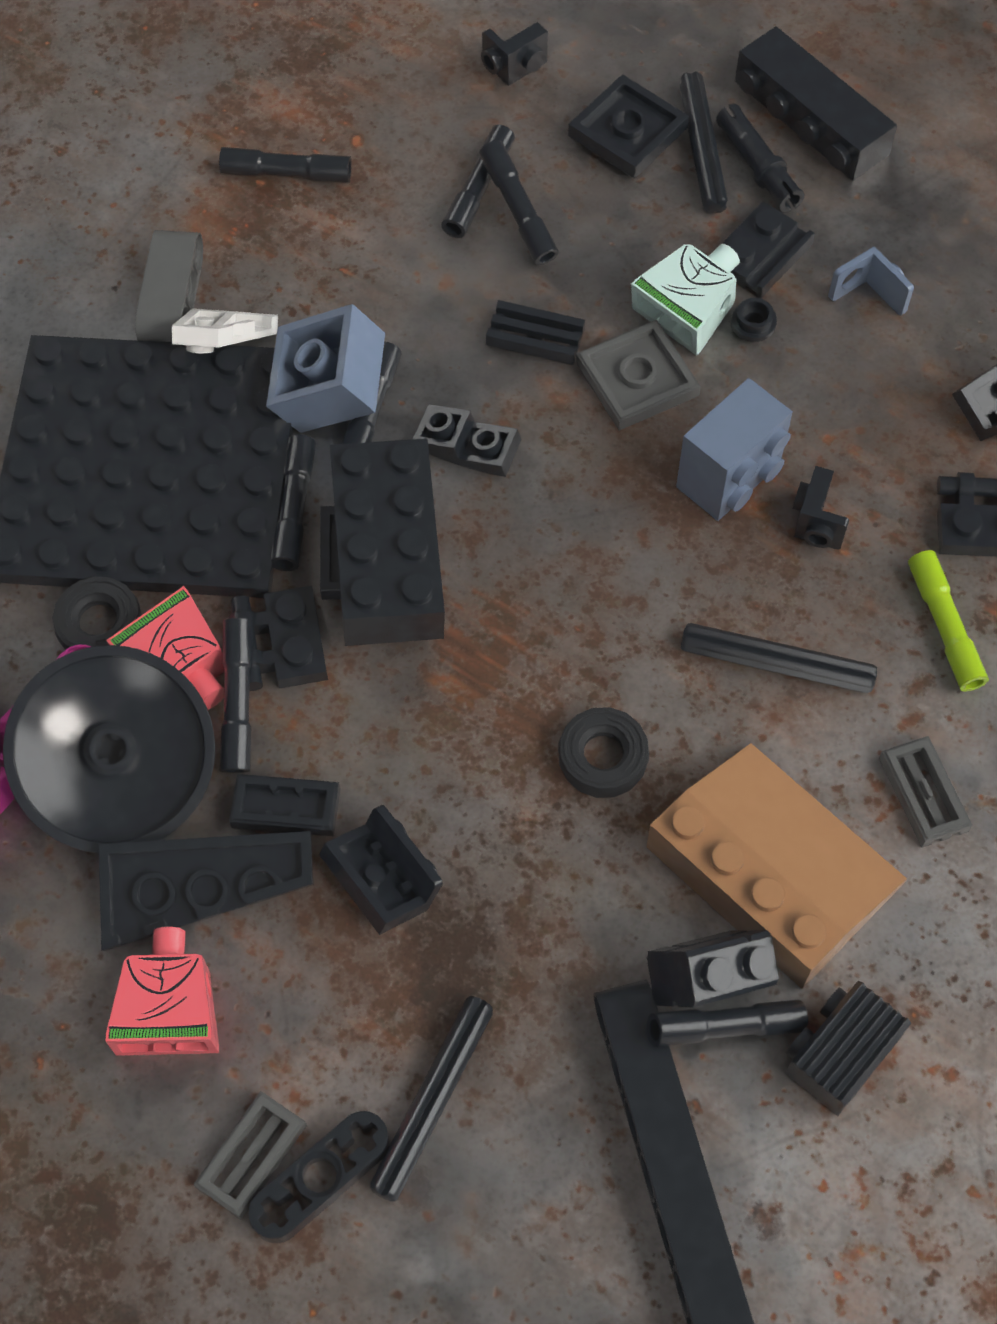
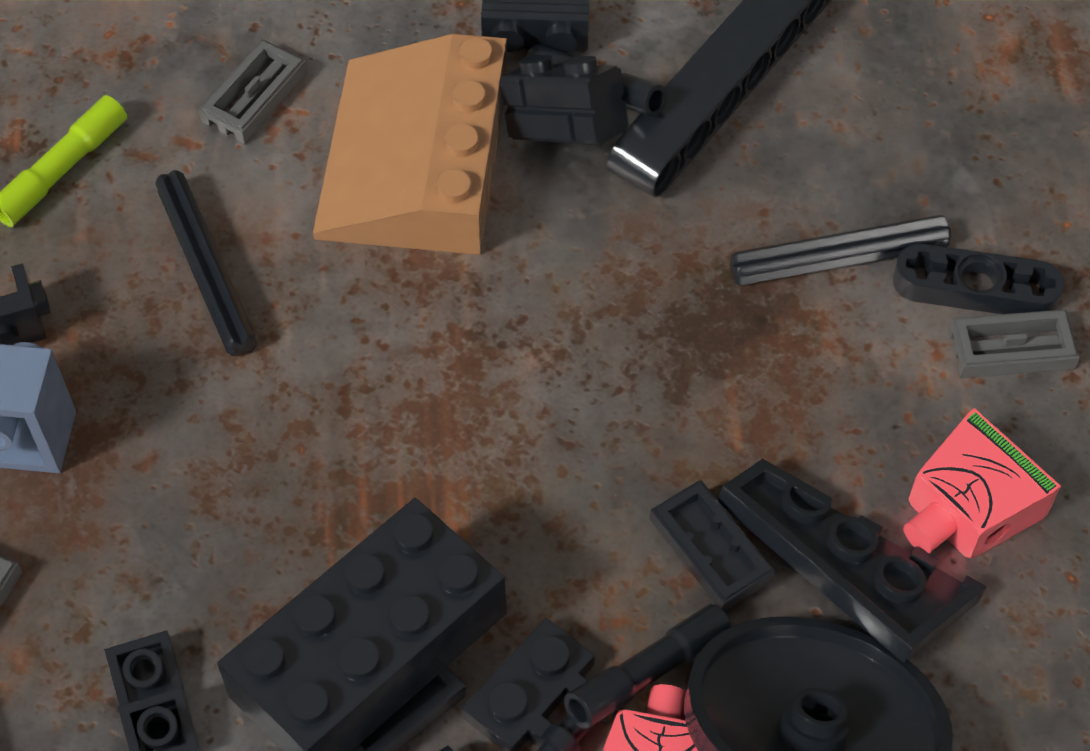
camera: 130 degrees left, 5 degrees down
black bracket [319,805,443,935] -> none
black tyre [558,707,649,798] -> none

